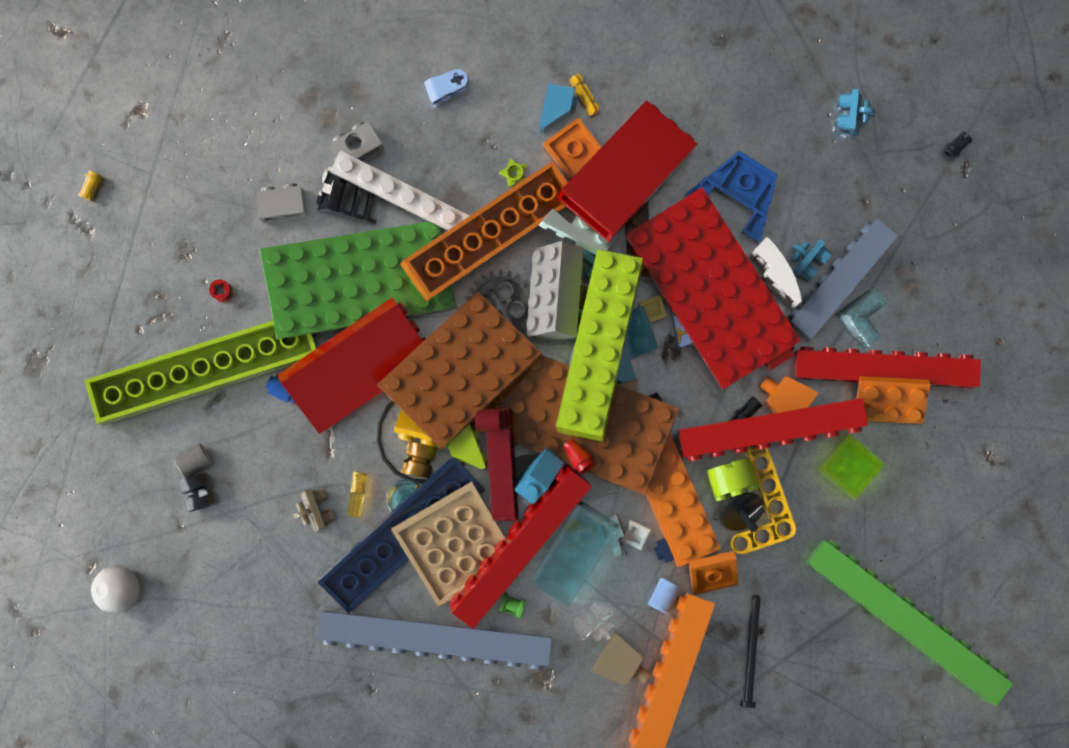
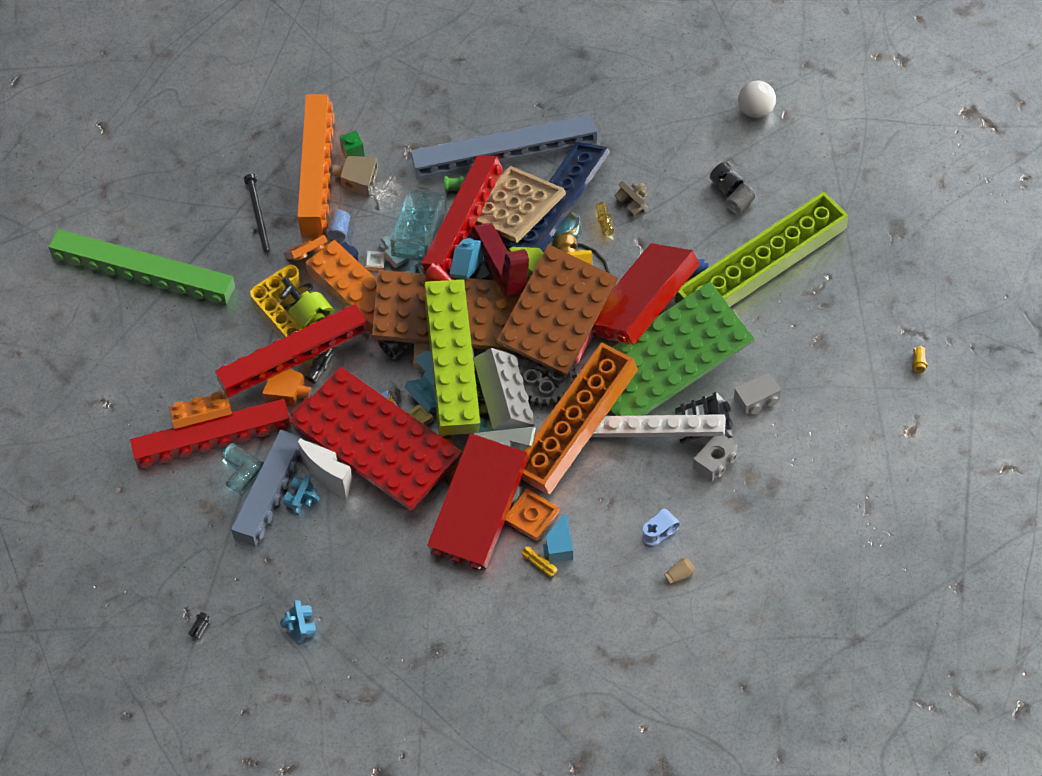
camera: 160 degrees right, 25 degrees down
red bush [209,279,233,302] -> none
lime plate [499,159,527,187] -> none
blue wing [684,150,778,244] -> none
clear neon green brick [815,434,885,500] -> none
none -> green brick [339,130,365,159]
none -> tan cone [664,557,696,584]

